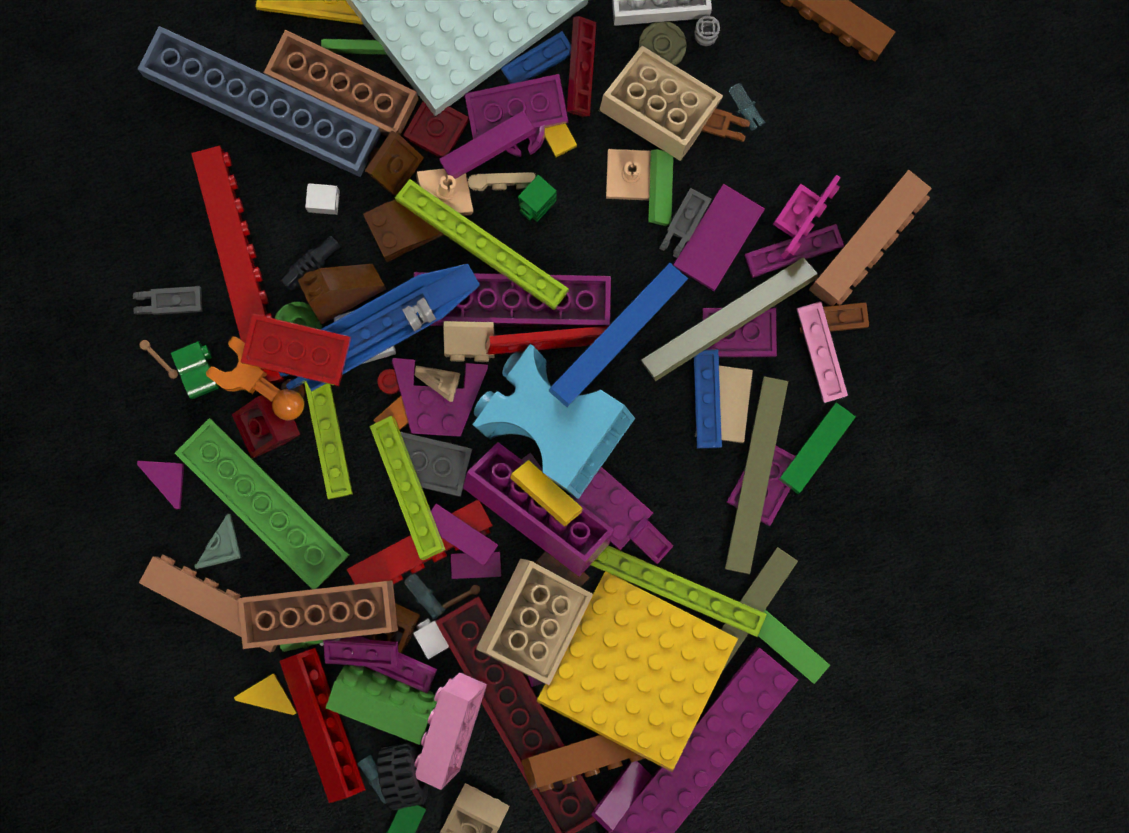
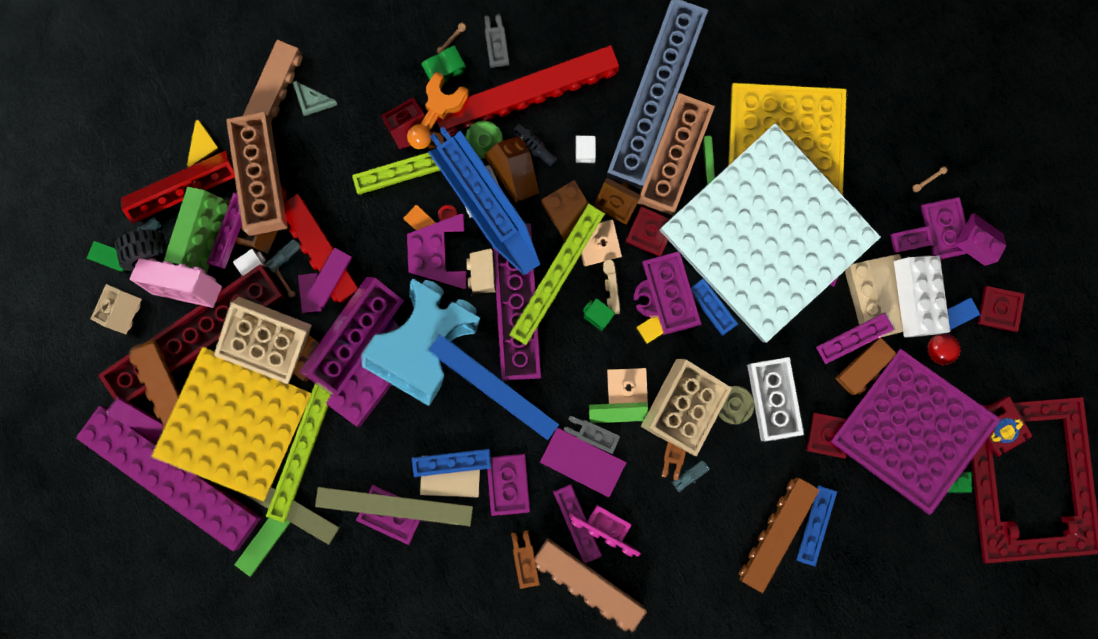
camera: 90 degrees right, 0 degrees up
magenta tile [137,461,184,509] -> none
bright green plate [175,418,350,589] -> none
red plate [240,314,351,386] -> none
magenta tile [323,638,399,668] -> none
lime plate [370,416,446,560] -> none
dark grey plate [389,432,472,497] -> none
light grey wheel [402,298,436,331] -> none
tan tile [415,366,460,402] -> none
magenta tile [440,111,536,179] -> none
red tile [485,326,609,355] -> none
yellow tile [510,460,583,527] -> none
dark red plate [567,16,596,117] -> none
magenta tile [628,518,673,564] -> none
tile [641,257,818,381] -> none
light grey wheel [694,16,720,46] -> none
green tile [779,402,855,494] -> none
bright pink plate [797,302,848,403] -> none

